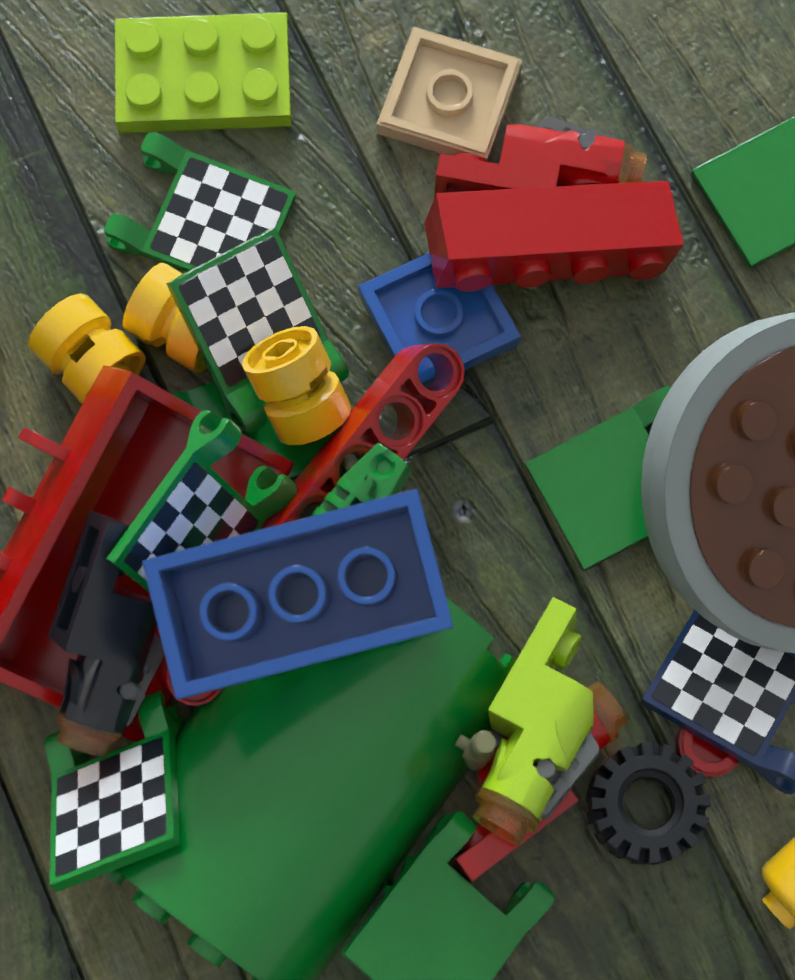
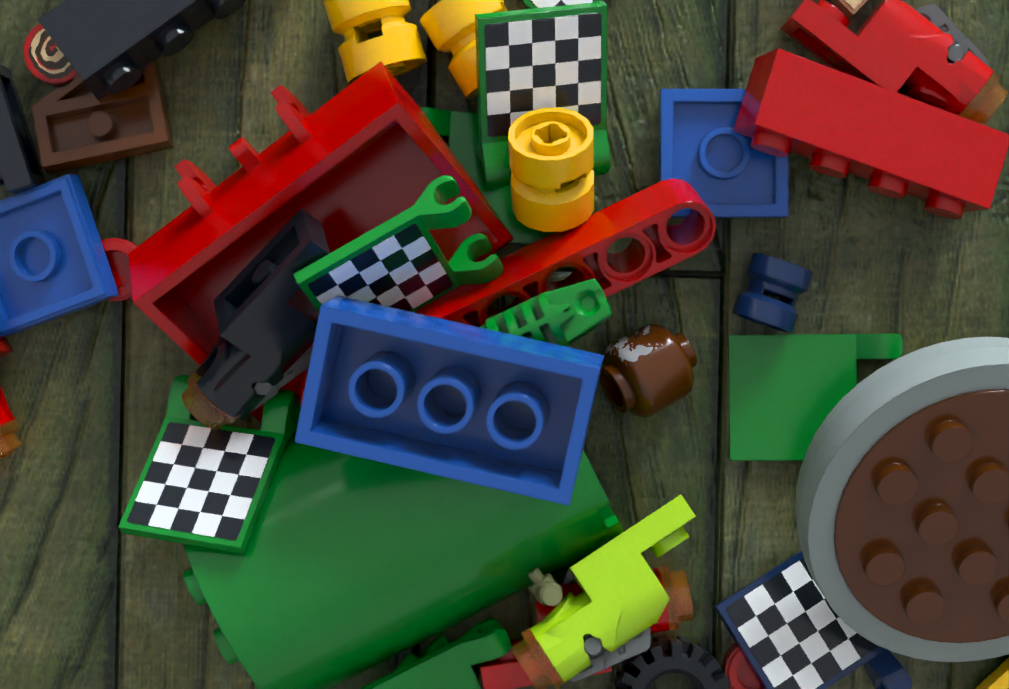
camera: 25 degrees right, 15 degrees up
none -> reddish brown head [599,324,697,418]
none -> dark blue wheel [732,252,813,334]

